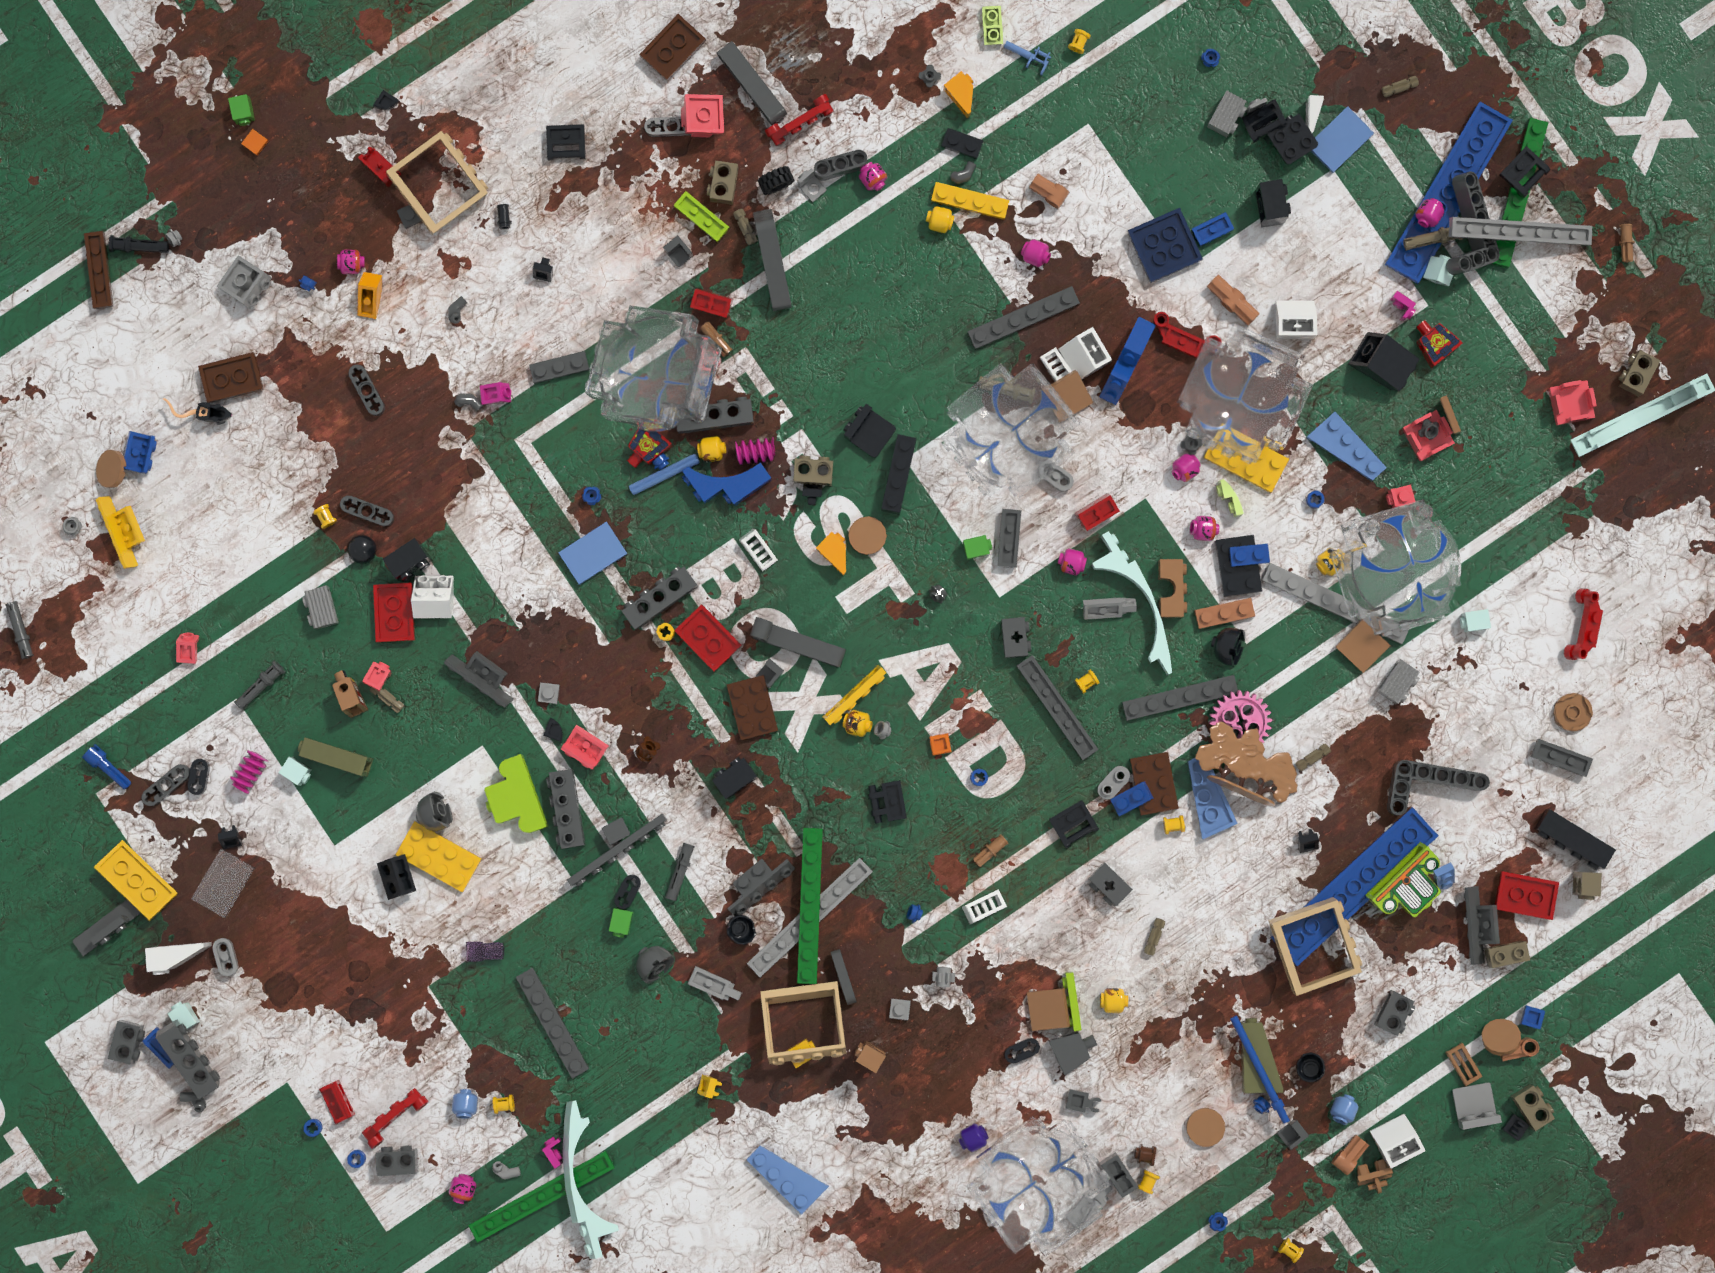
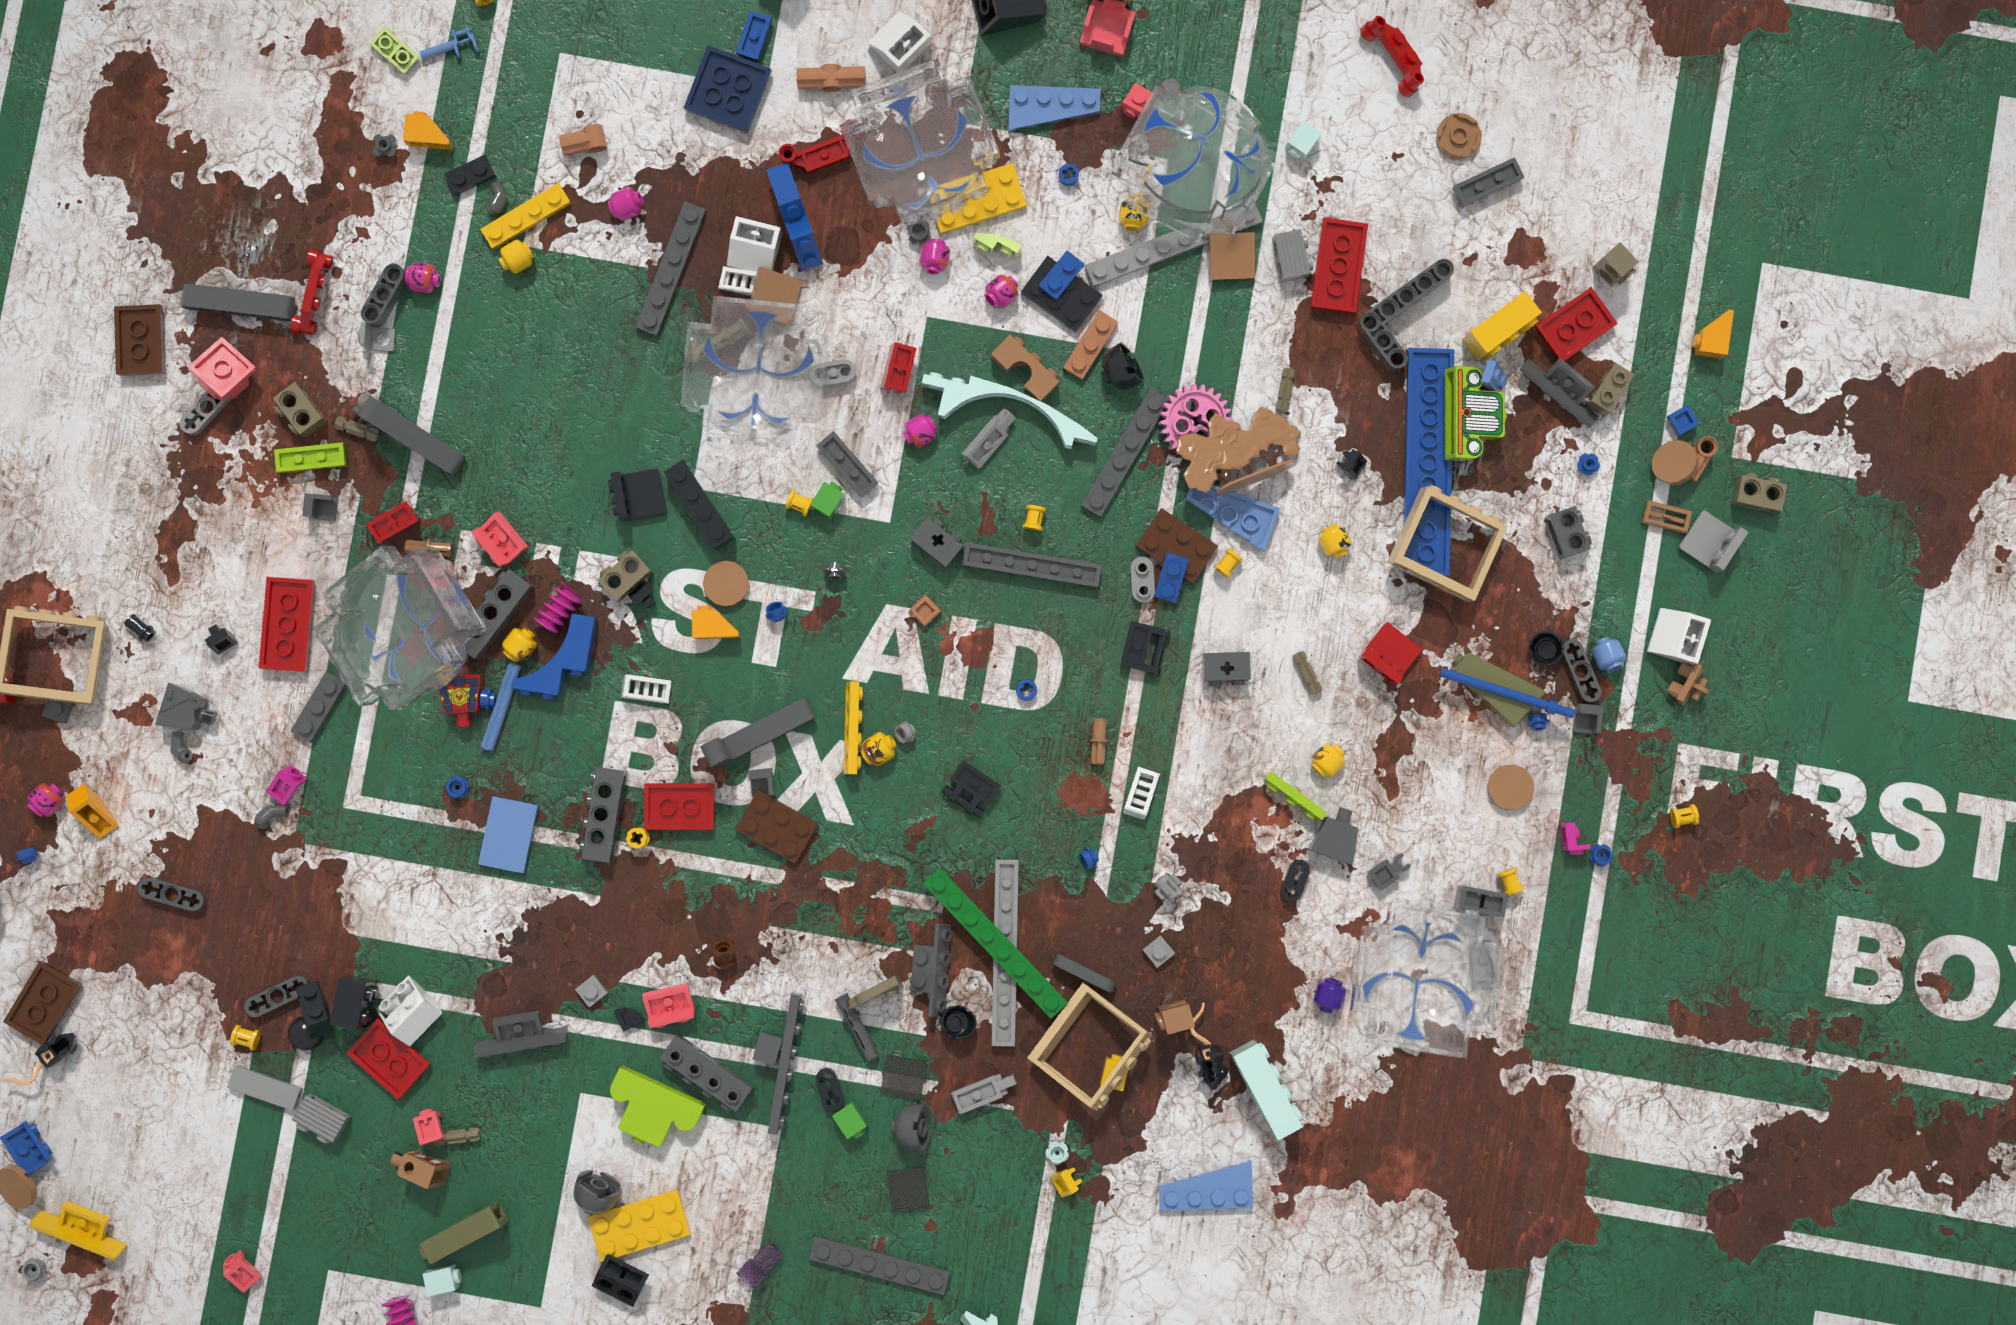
camera: 55 degrees left, 0 degrees up
dark grey pin [234,660,286,710] -> none
black plate [546,124,586,161] -> none
black brick [712,757,758,799] -> none
black tyre [757,166,795,195] -> none
orange tile [929,733,951,756] -> none
medium nougat tile [1027,988,1070,1031] -> none
reddish brown brick [1134,1144,1157,1166] -> none
nougat piece [1331,1134,1369,1176] -> none
dark grey plate [1418,419,1439,440] -> none
black tile [1501,1113,1530,1141] -> none
black brick [1534,809,1616,871] -> none
none -> dark grey torso [155,683,217,730]
none -> light grey tile [227,1065,302,1111]
none -> red plate [259,577,315,672]
none -> black brick [295,981,333,1039]
none -> coral bracket [471,511,528,567]
none -> blue plate [765,601,787,622]
none -> yellow bush [785,489,814,516]
none -> dark tan plate [847,976,903,1010]
none -> clear smoke piece [880,1055,927,1100]
none -> clear smoke piece [887,1167,930,1213]
none -> nougat tile [909,594,941,627]
none -> light aqua plate [1046,1141,1069,1165]
none -> black animal [1190,1003,1228,1091]
none -> light aqua brick [1229,1040,1304,1141]
none -> red plate [1310,217,1368,314]
none -> yellow head [1318,523,1352,559]
none -> red bracket [1358,622,1422,685]
none -> yellow brick [1462,291,1542,361]
none -> dark pink bracket [1560,822,1591,855]
none -> dark grey beam [1562,639,1601,703]
none -> blue plate [1577,453,1600,476]
none -> light orange slope [1692,309,1734,359]

